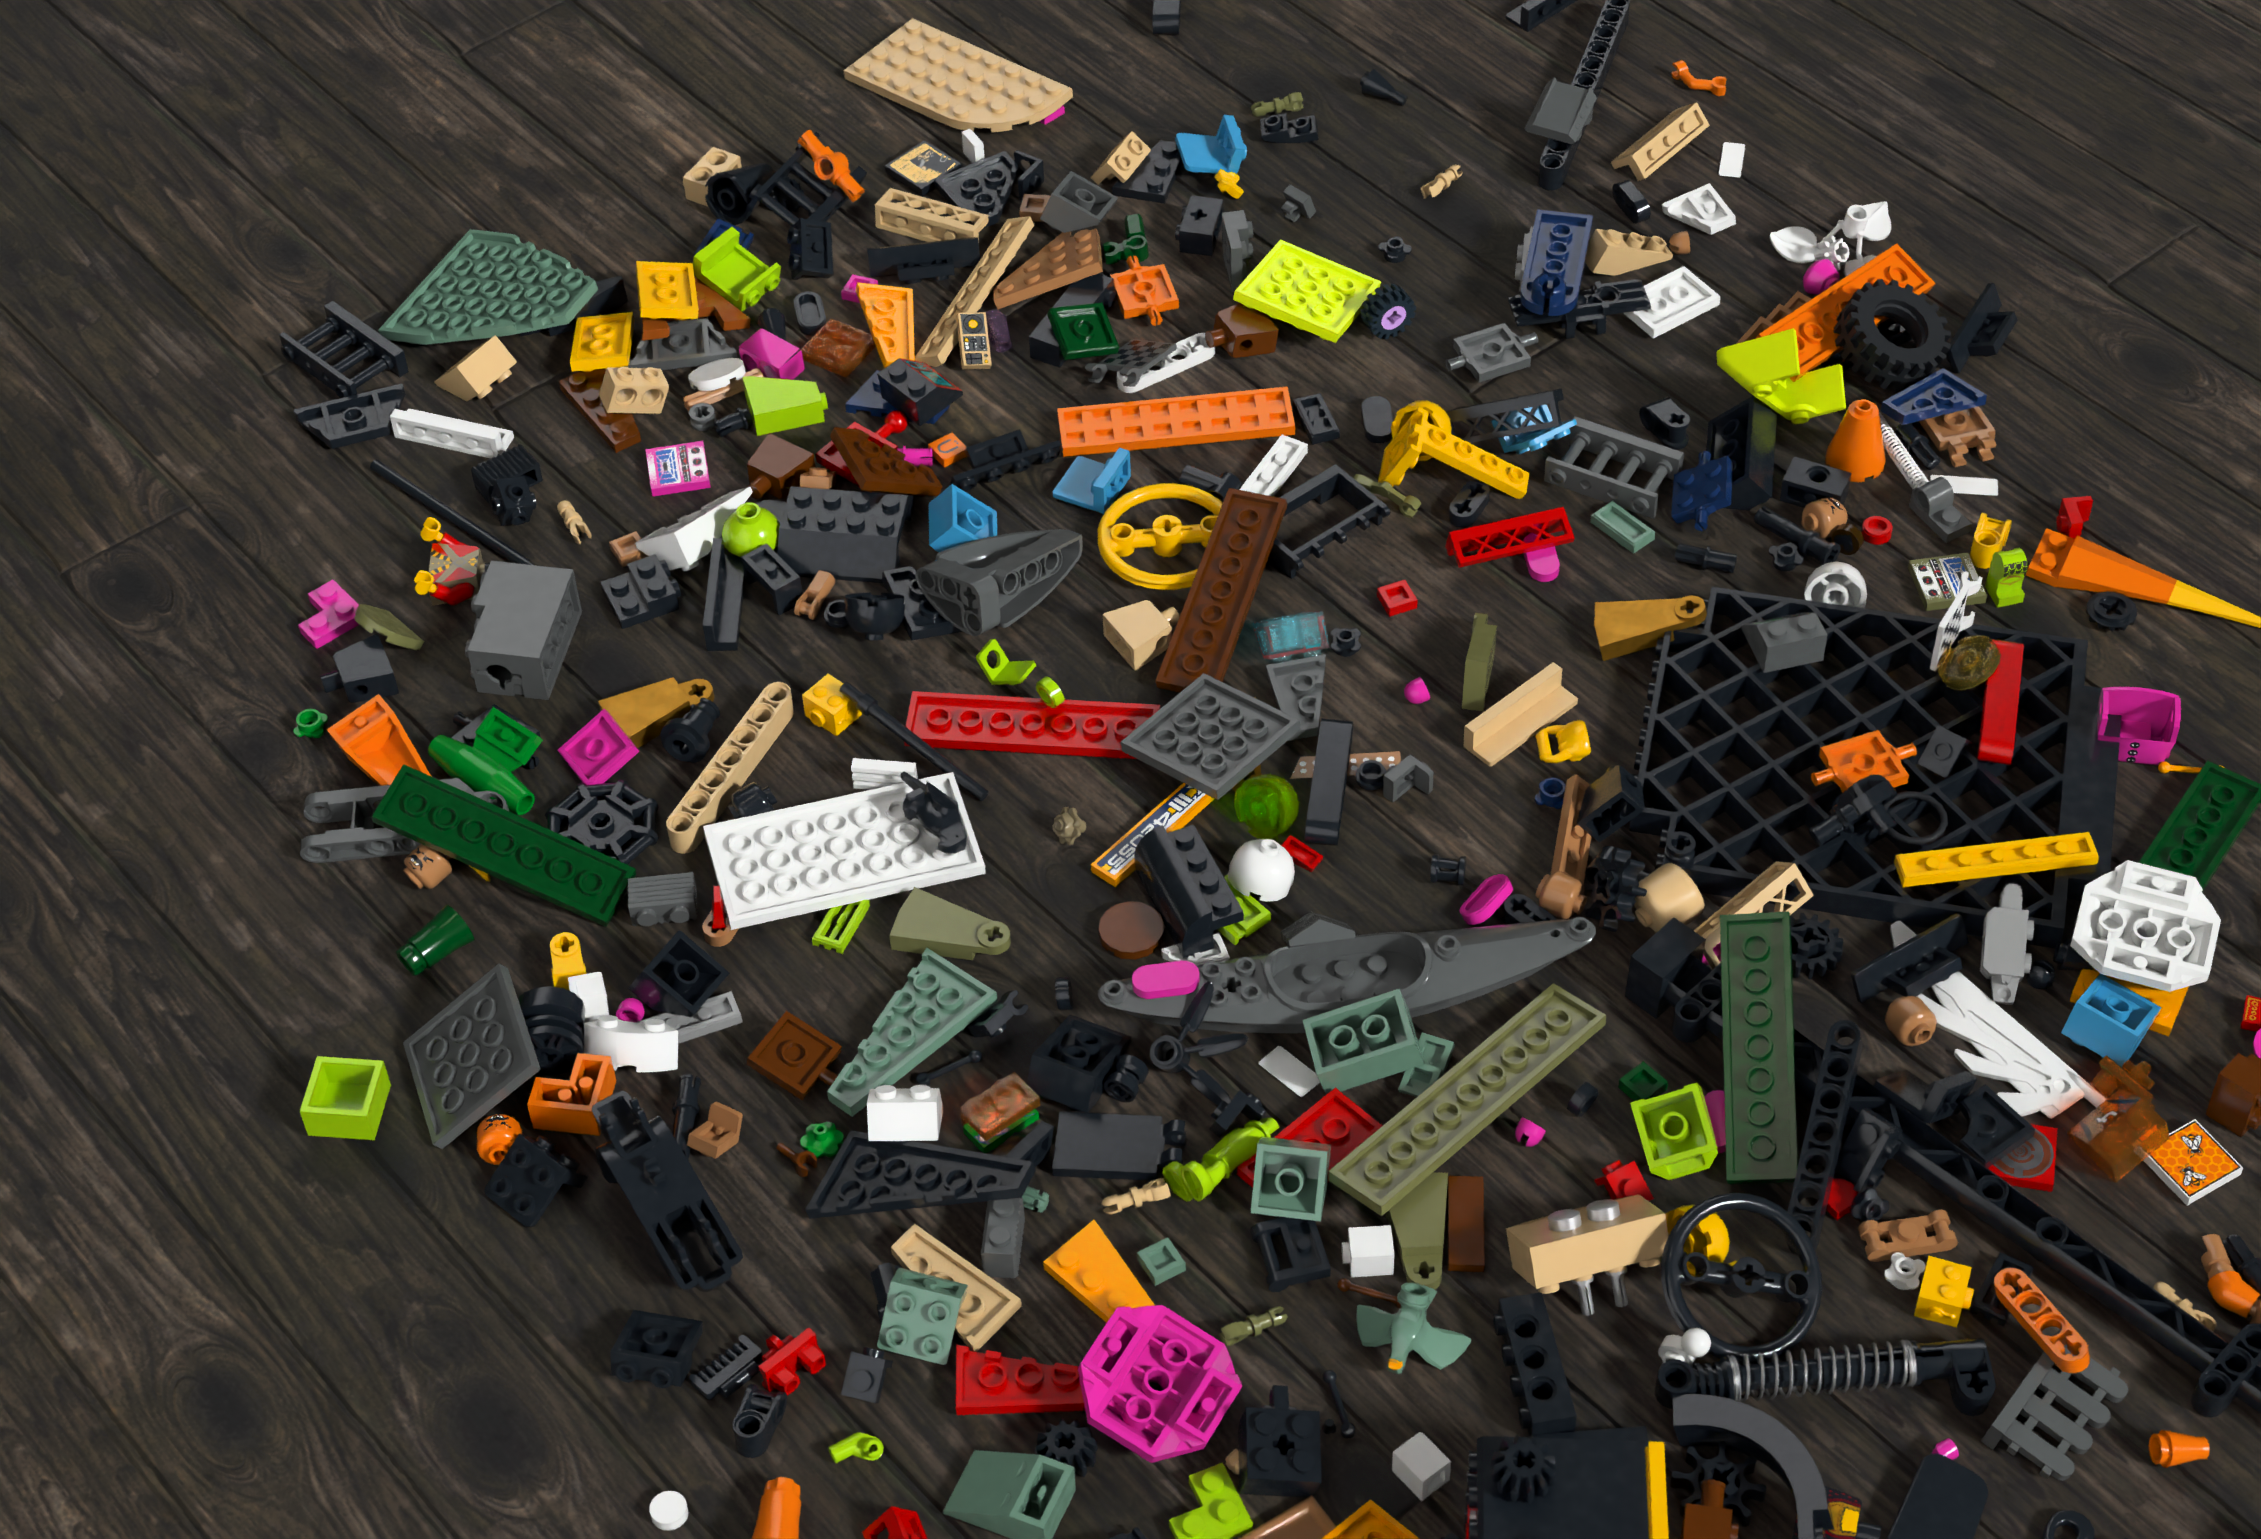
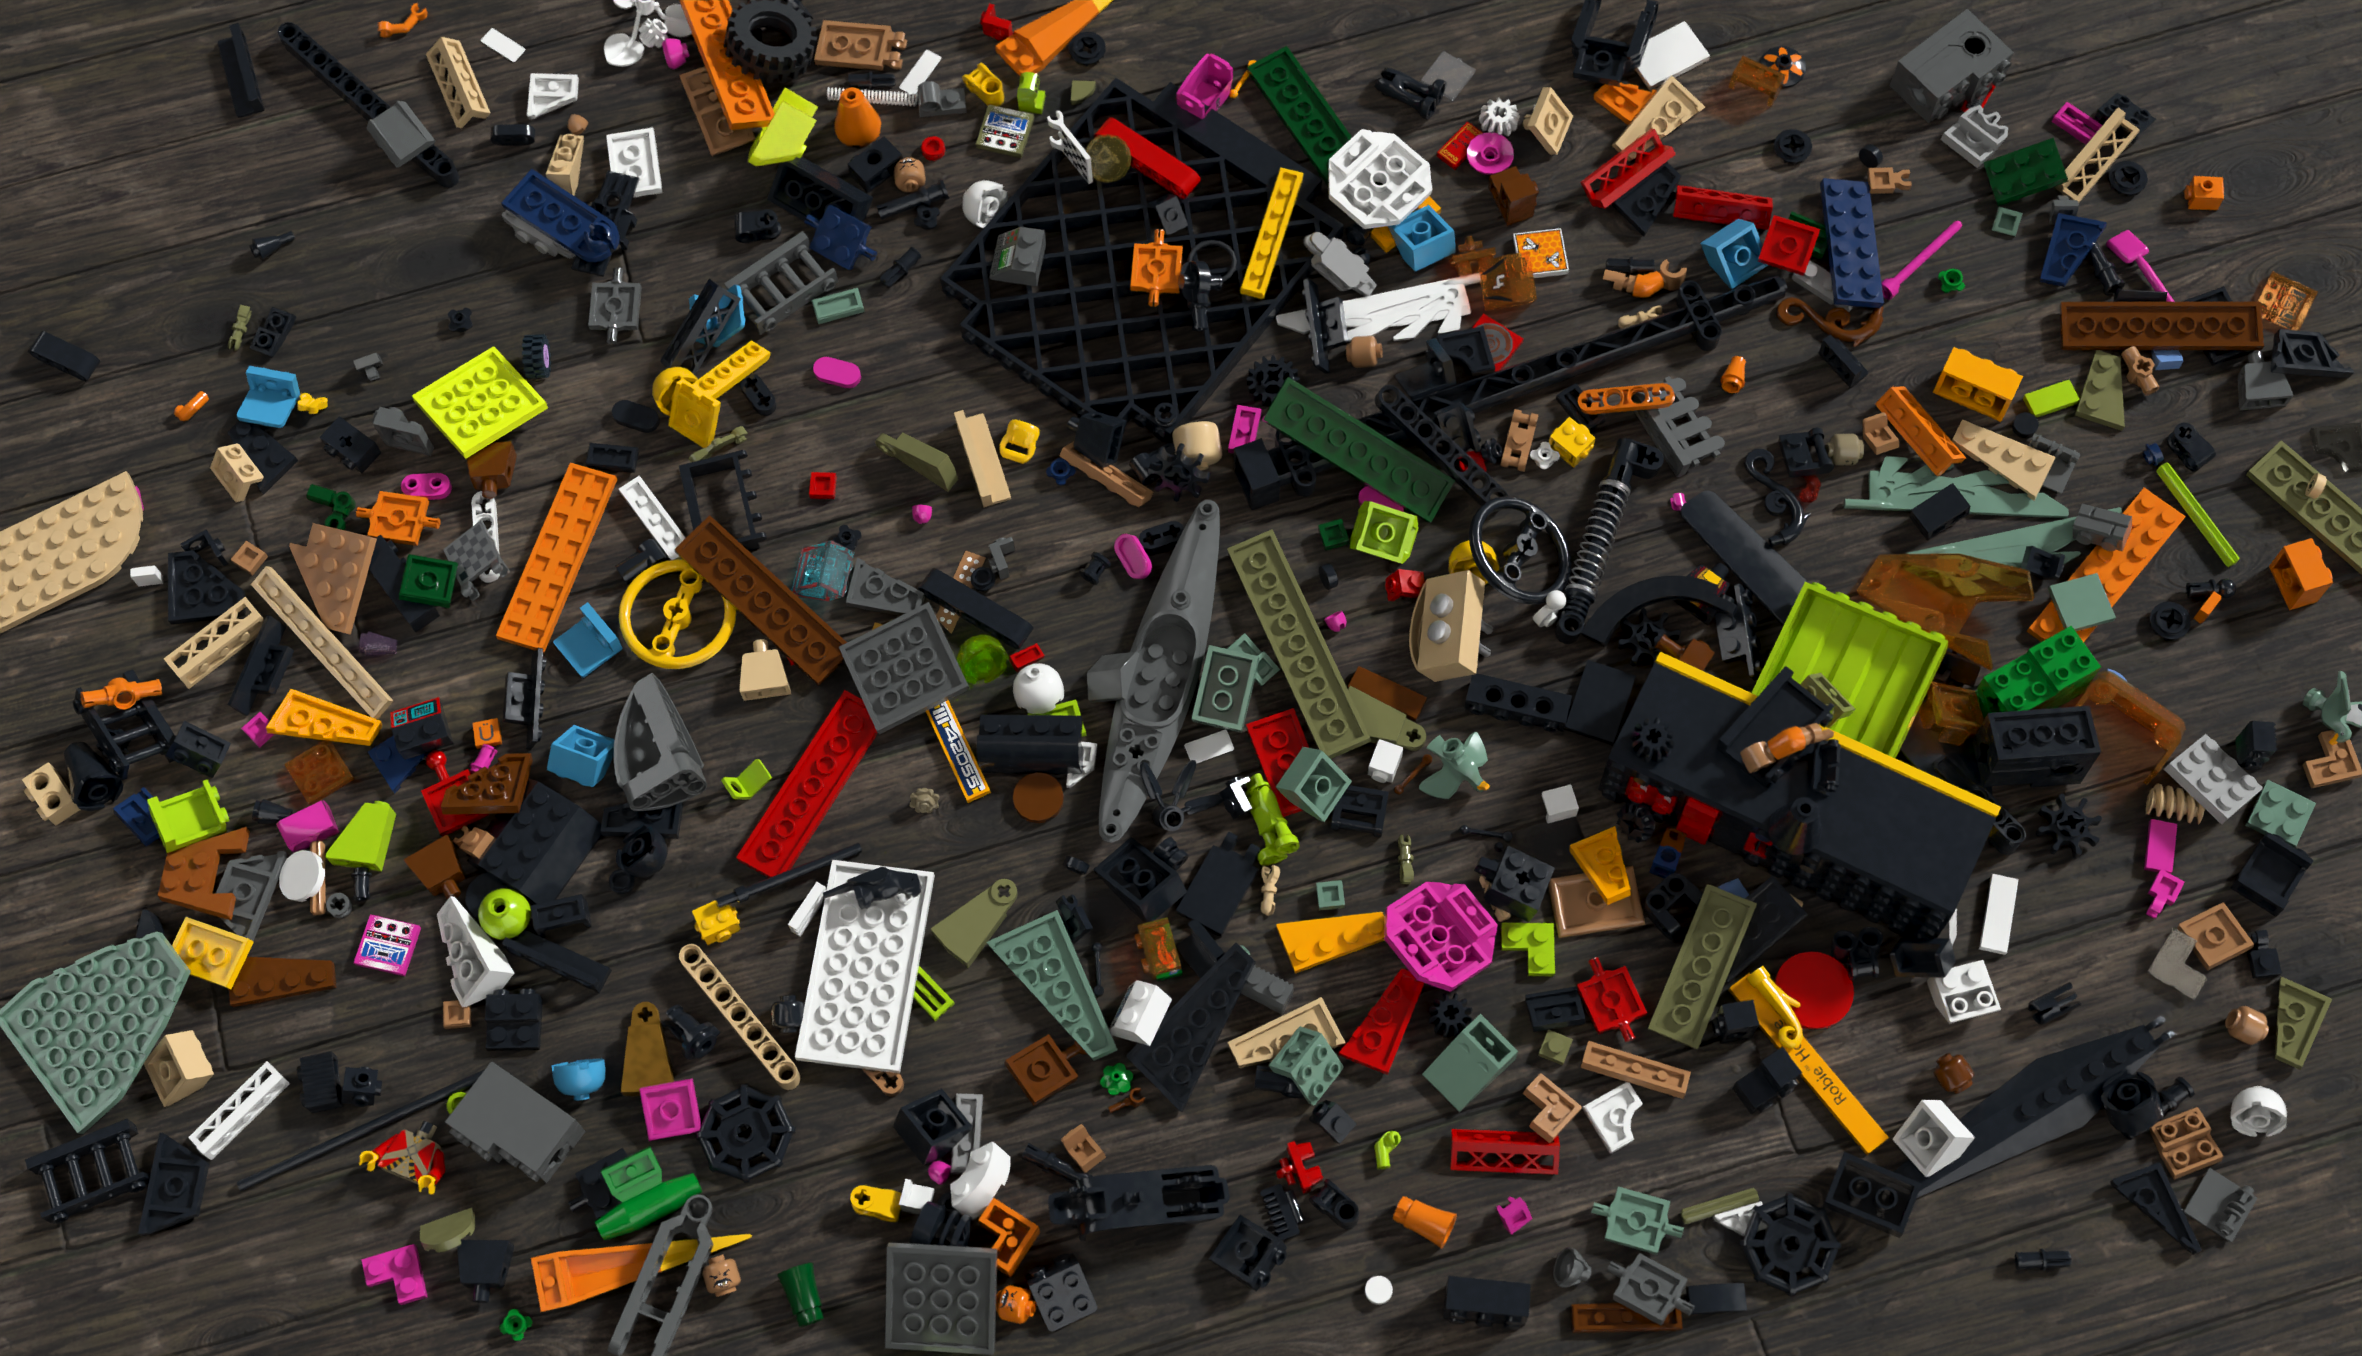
camera: 65 degrees left, 20 degrees up
dark green plate [372,764,636,927] -> none
tan piece [557,500,592,544] -> none
tan brick [599,367,669,414] -> none
dark grey brick [628,872,697,926] -> none
yellow plate [636,261,699,320] -> none
red piece [711,886,725,929] -> none
black tile [793,291,827,336] -> none
medium nougat bar [794,570,835,620] -> none
tile [885,140,962,197] -> none
tile [956,312,992,369] -> none
lime tile [1036,676,1065,708] -> none
dark grey slope [1040,171,1118,233] -> none
dark pink tile [1132,961,1200,999] -> none
tan piece [1420,164,1463,199] -> none
red fence [1445,507,1575,568] -> none
medium nougat head [1536,871,1588,920] -> none
pearl gold piece [1594,595,1707,661] -> none
tan fence [1694,861,1813,969] -> none
dark brown tile [1831,524,1864,555] -> none
dark blue wing [1881,368,1987,425] -> none
none -> orange arm [174,391,209,421]
none -> dark pink plate [401,473,452,500]
none -> dark azure cylinder [552,1058,605,1100]
none -> olive tile [1071,80,1096,105]

